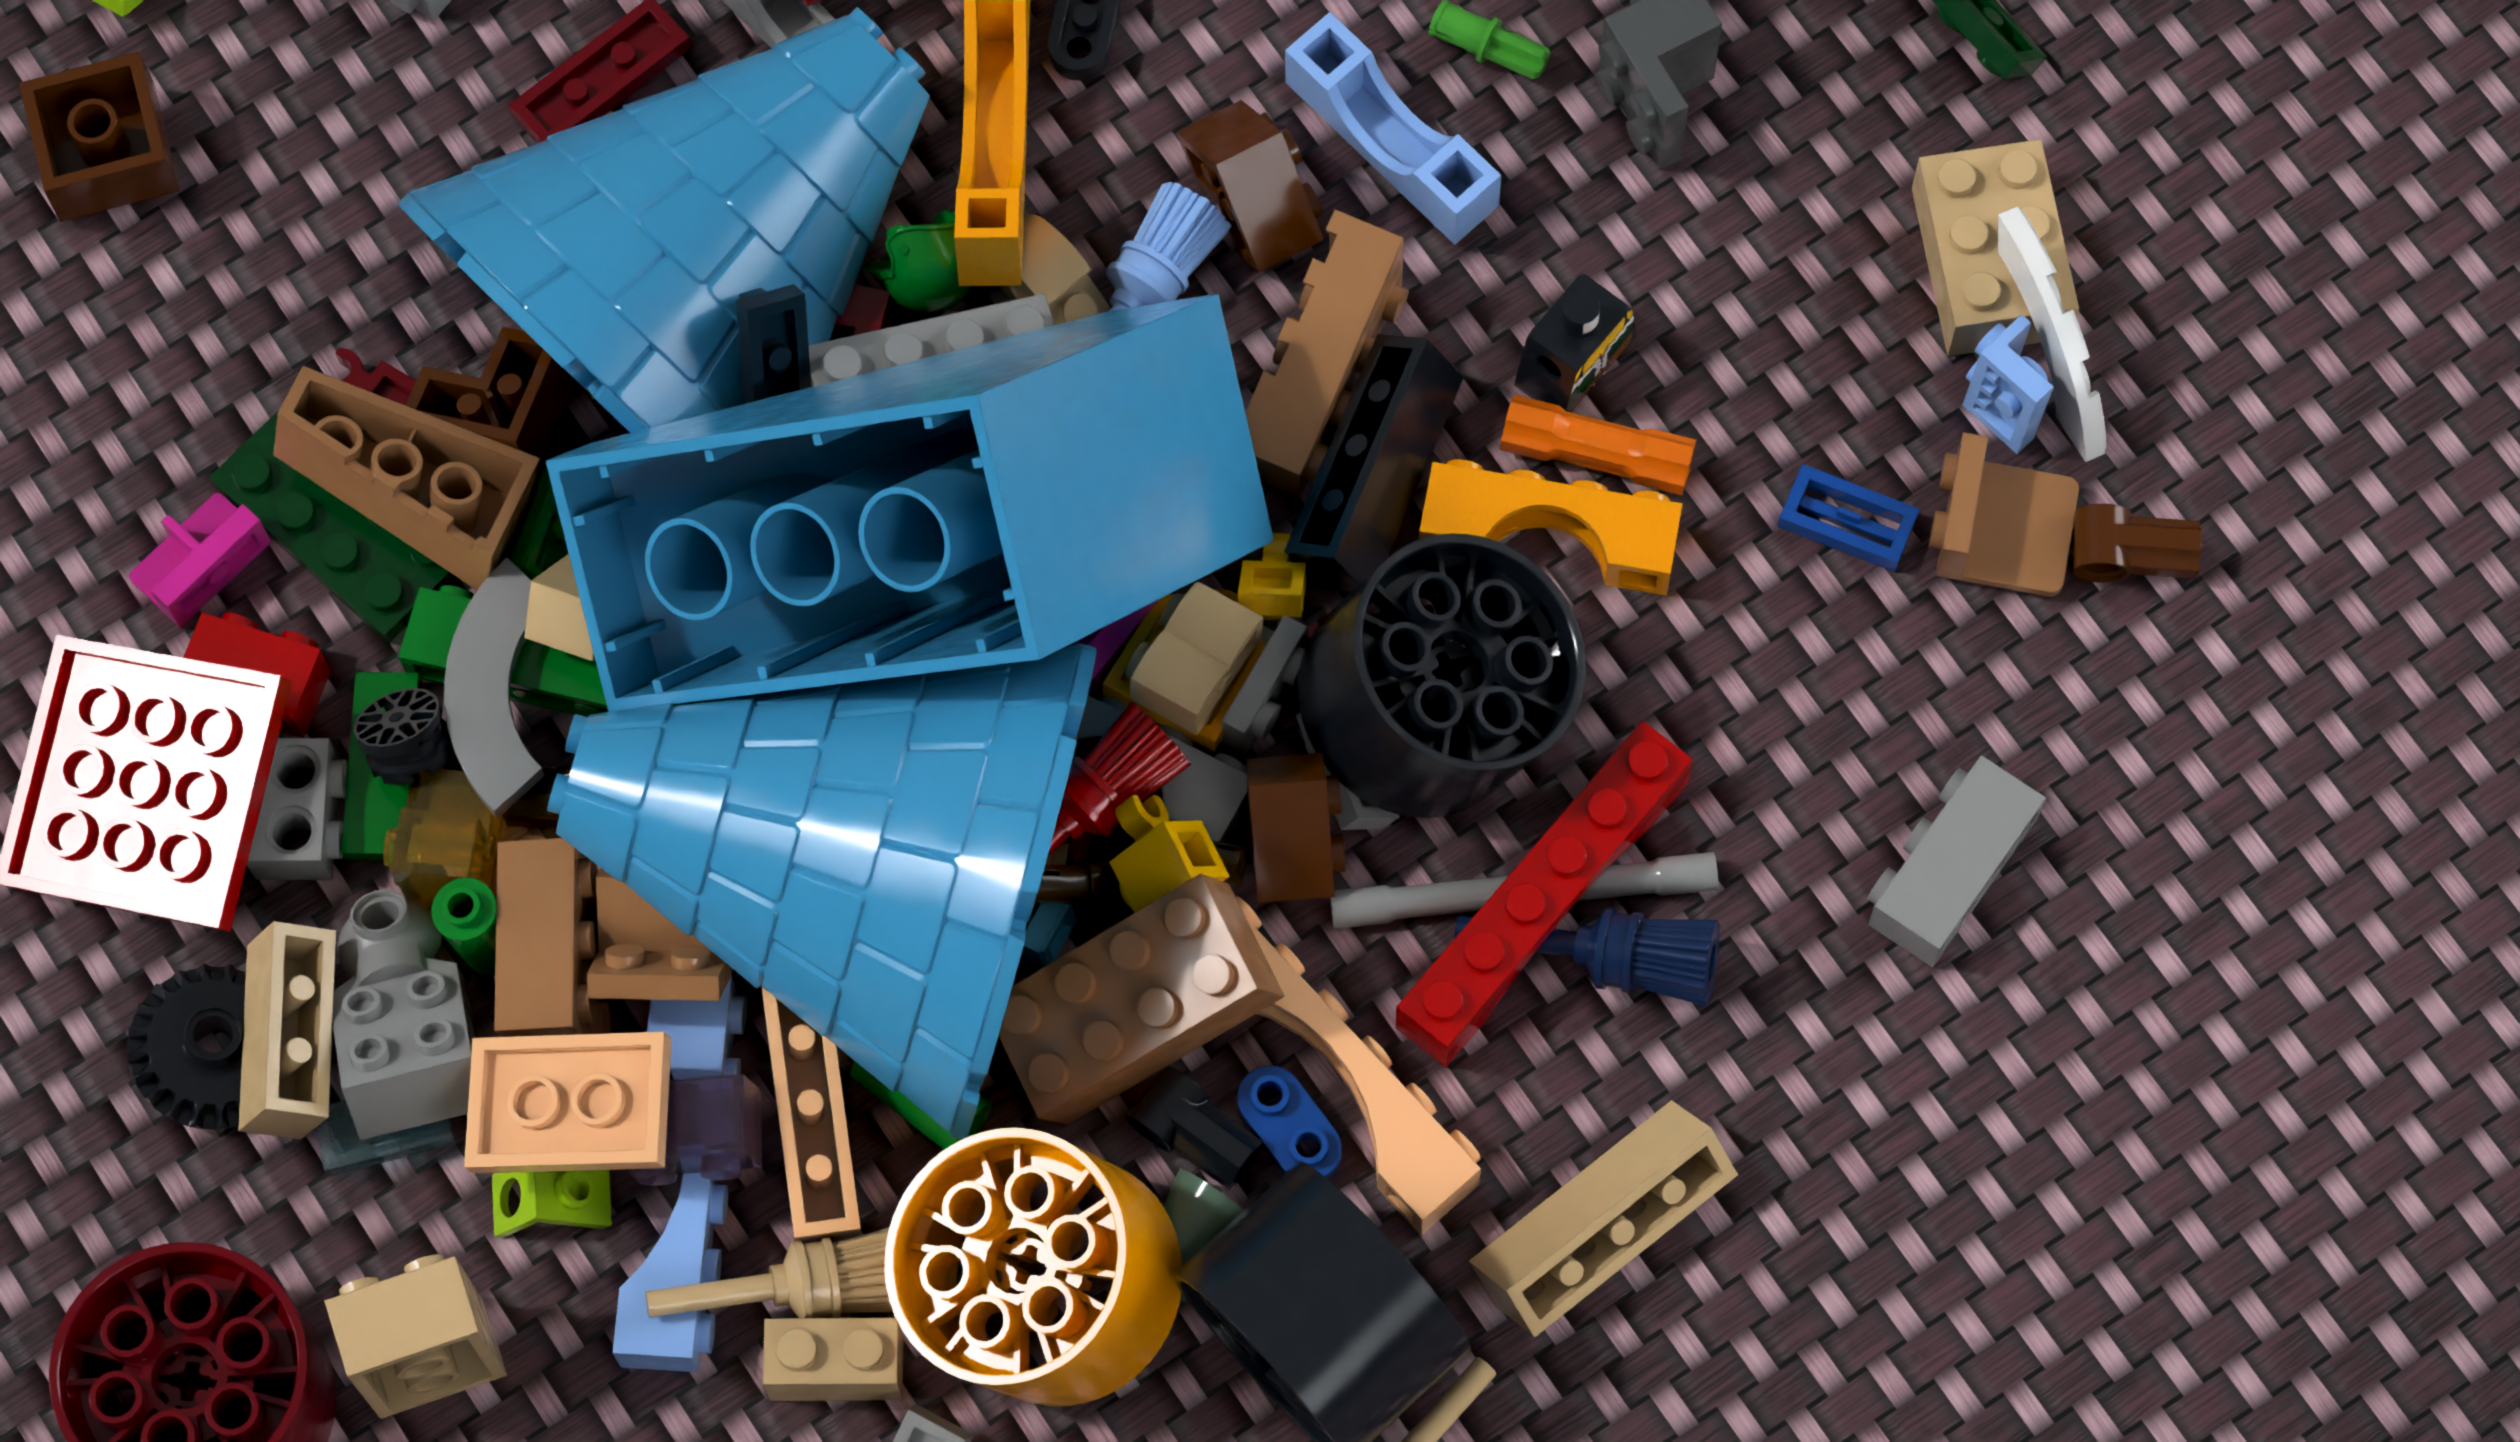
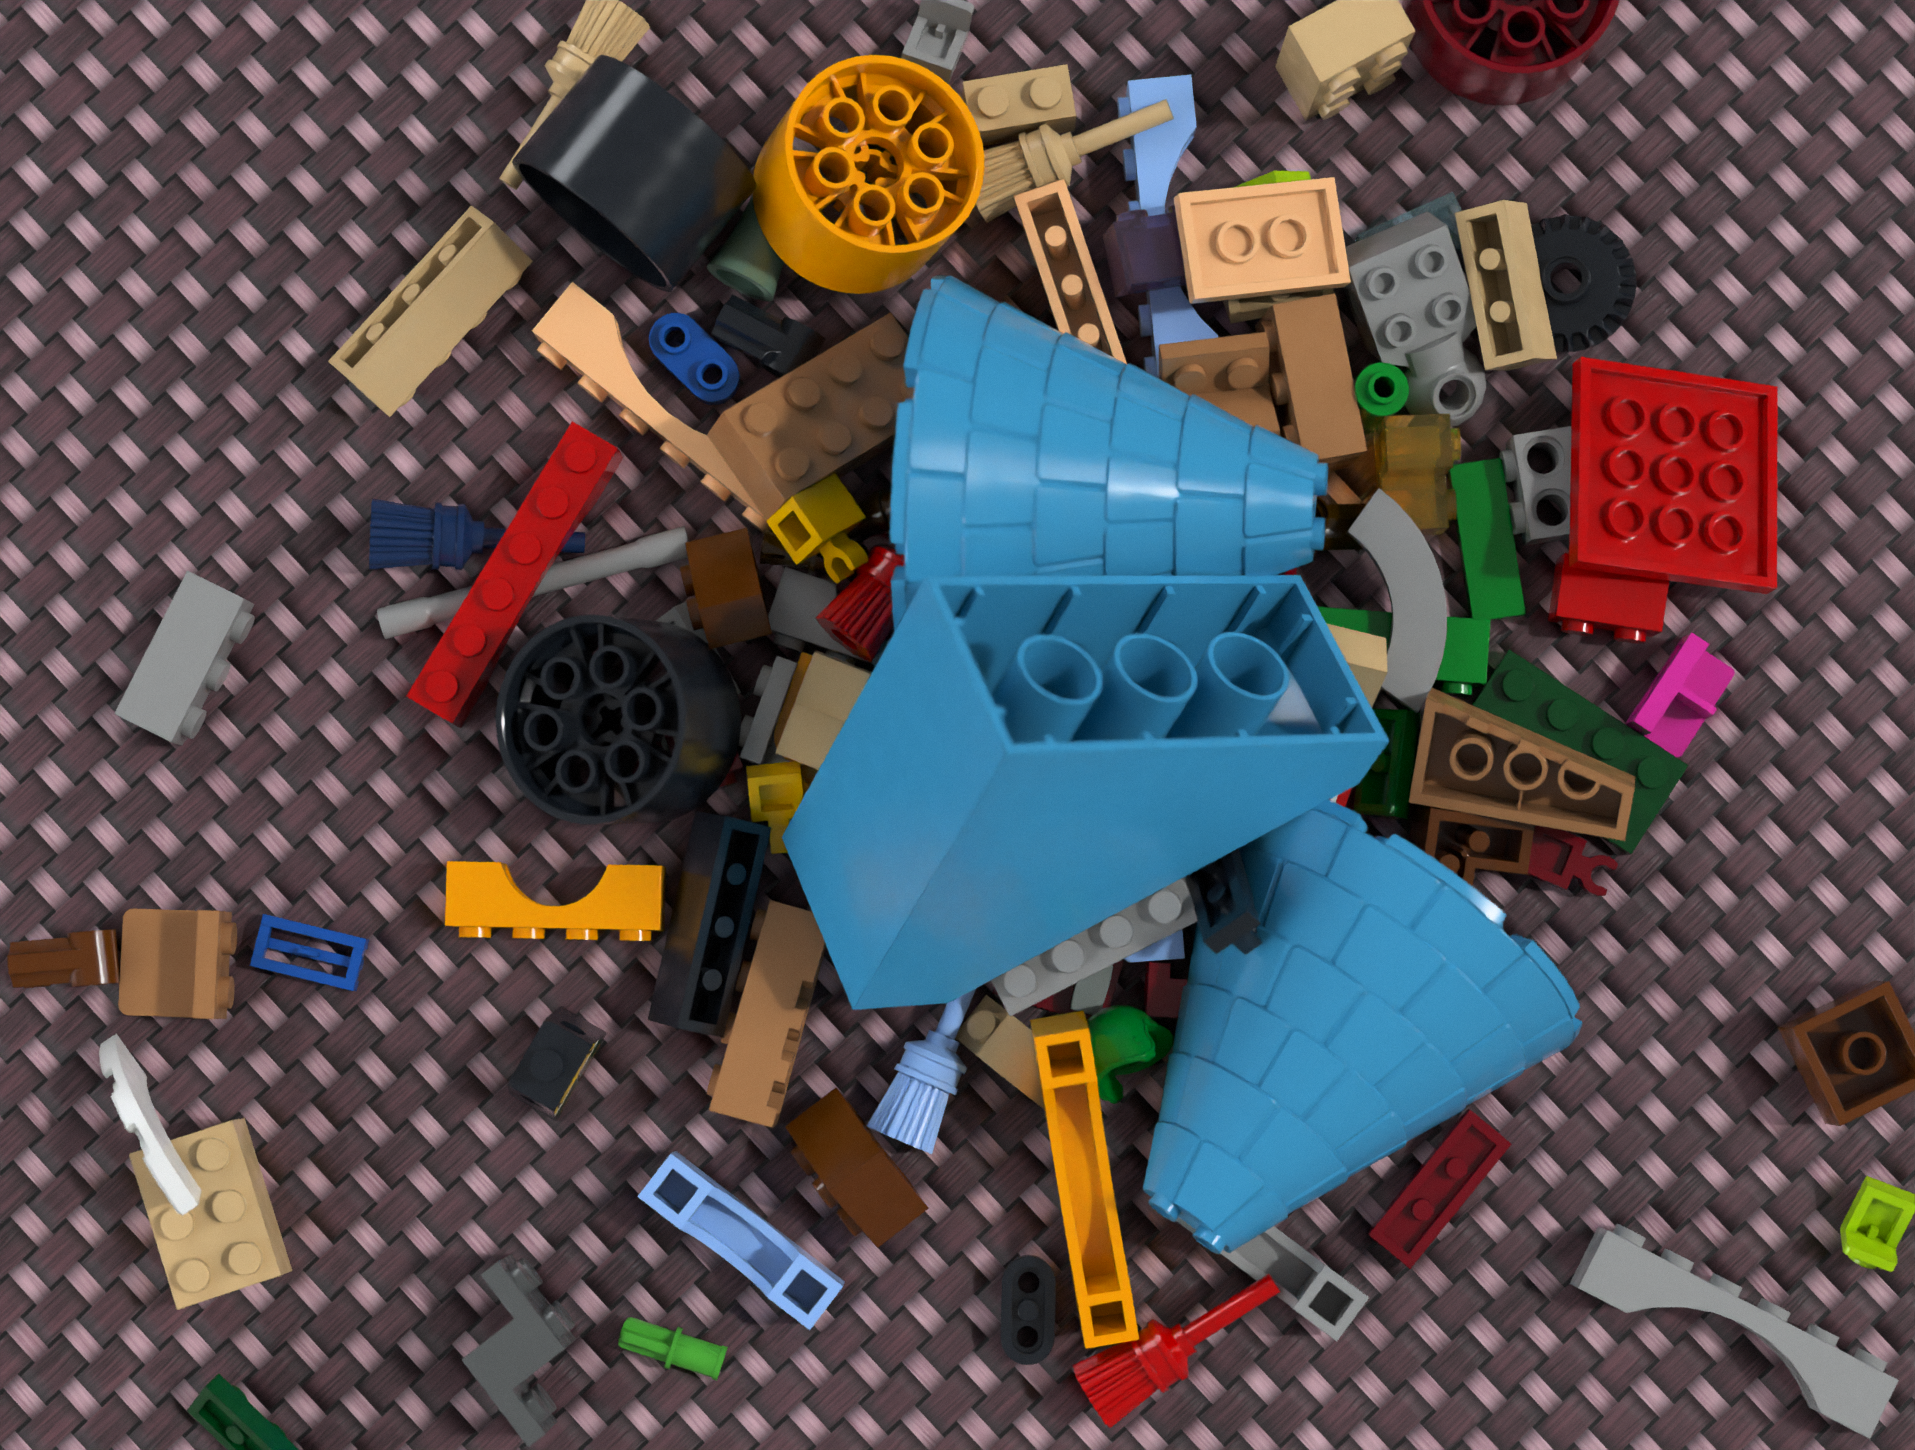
camera: 170 degrees right, 15 degrees up
black wheel [353,688,455,786] -> none
orange axle [1500,394,1697,495] -> none
light blue bracket [1962,314,2054,454] -> none

